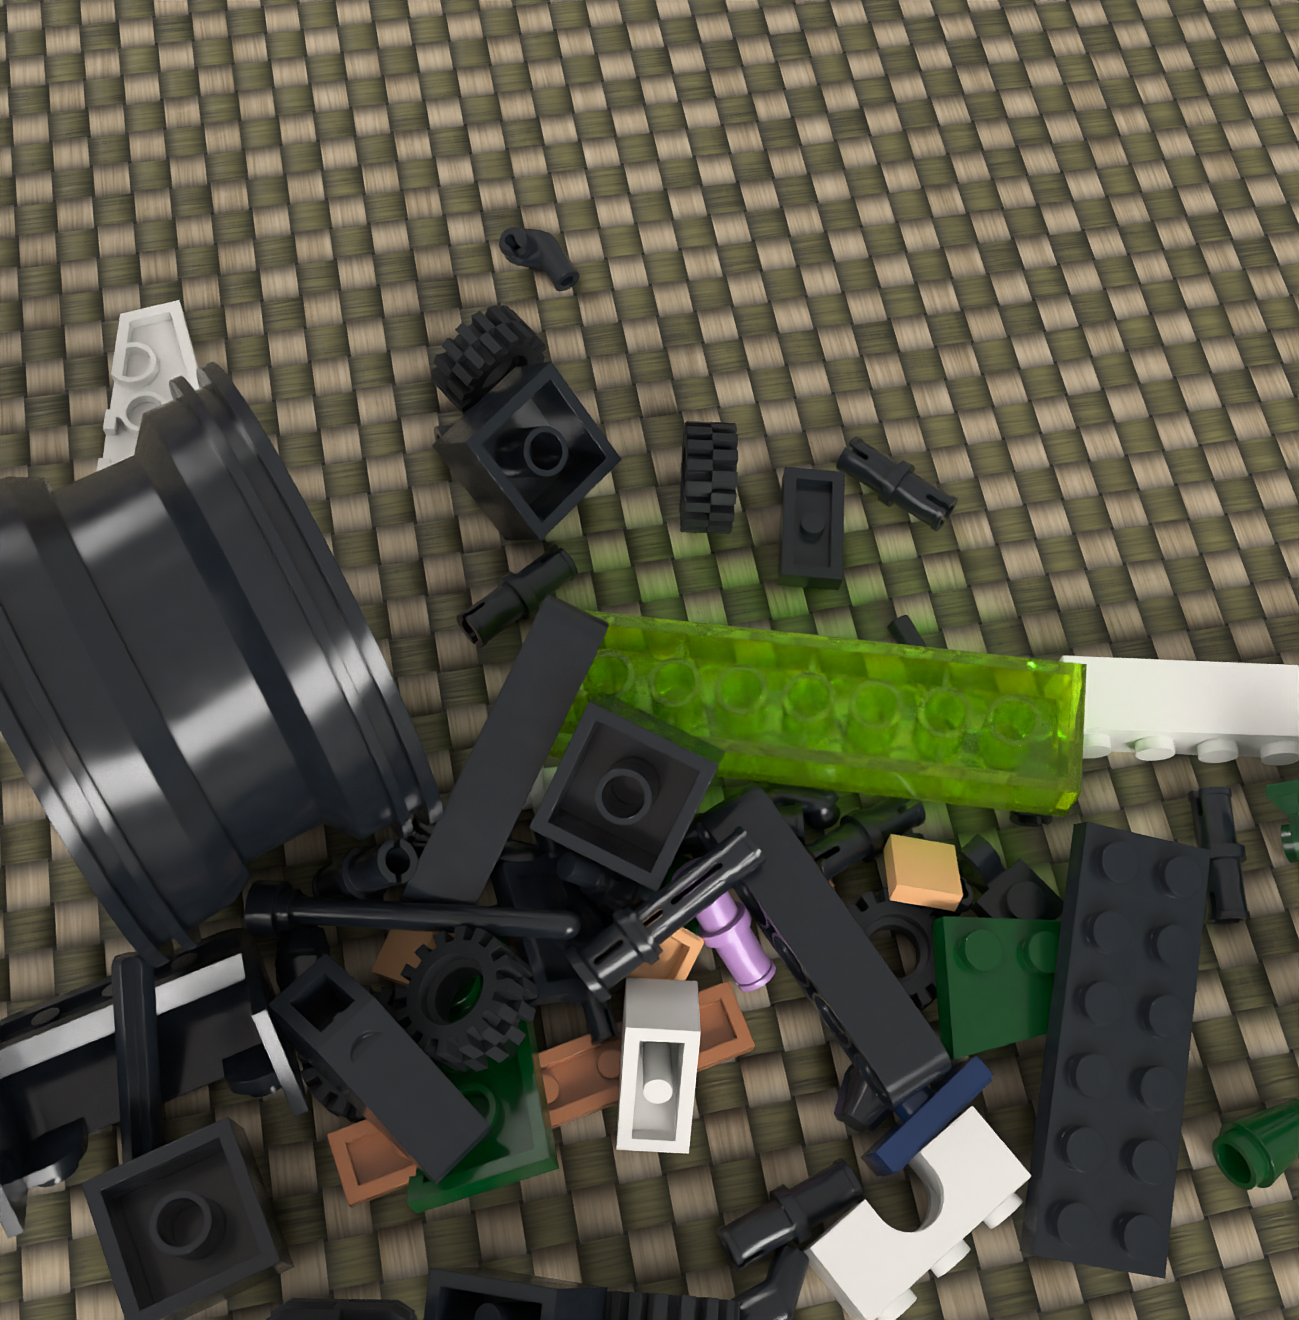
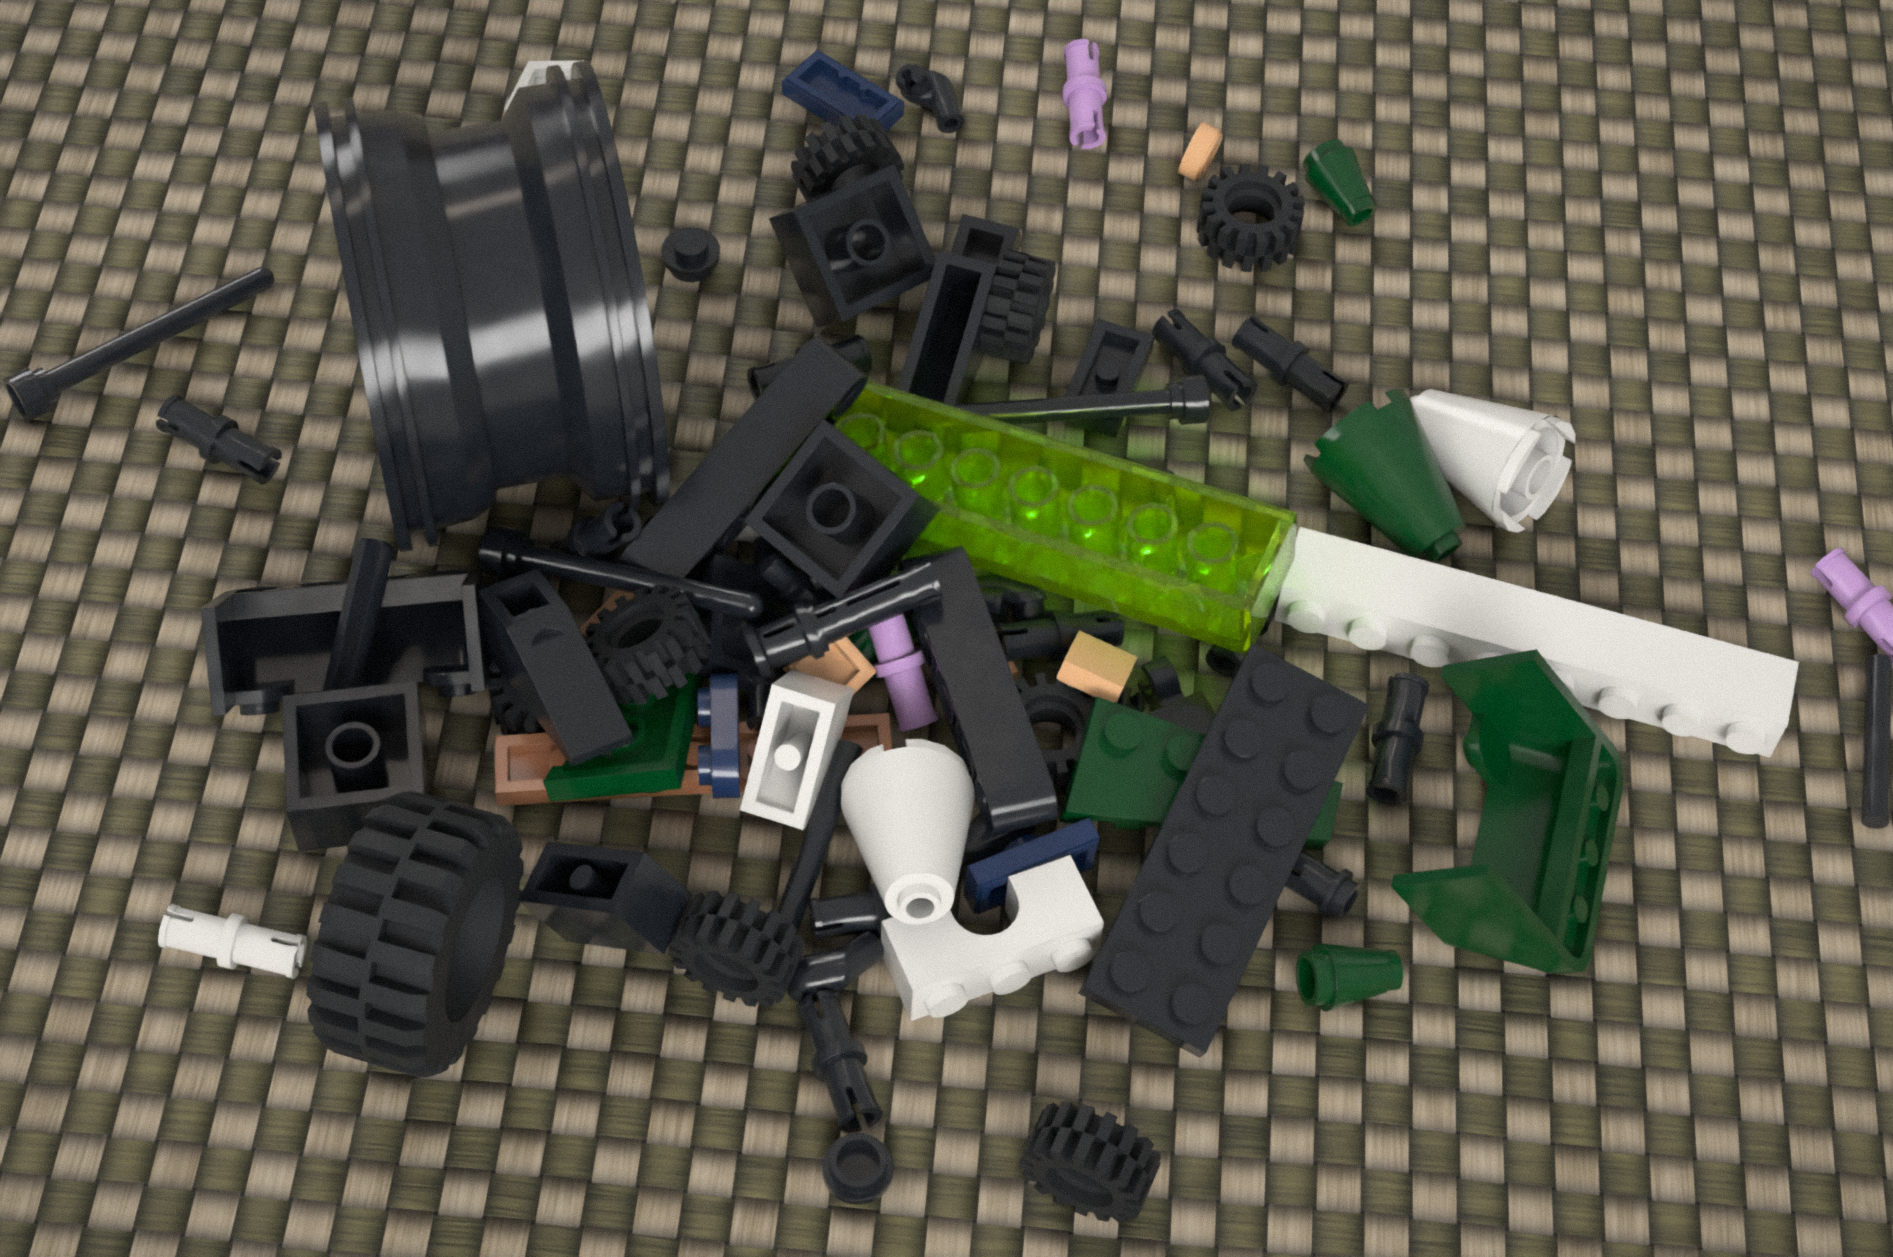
camera: 20 degrees right, 10 degrees down
none -> black plate [661,227,720,283]
none -> dark blue plate [698,673,740,799]
none -> black bar [777,740,863,935]
none -> dark blue plate [782,50,904,131]
none -> white cone [841,739,975,925]
none -> black slope [887,214,1022,439]
none -> black piece [916,375,1209,431]
none -> lavender pin [1062,39,1107,149]
none -> light nougat tile [1178,121,1223,182]
none -> black tyre [1197,164,1305,272]
none -> black pin [1231,315,1349,413]
none -> black pin [1285,850,1361,919]
none -> dark green cone [1303,139,1377,227]
none -> dark green cone [1303,389,1466,563]
none -> white cone [1410,389,1576,533]

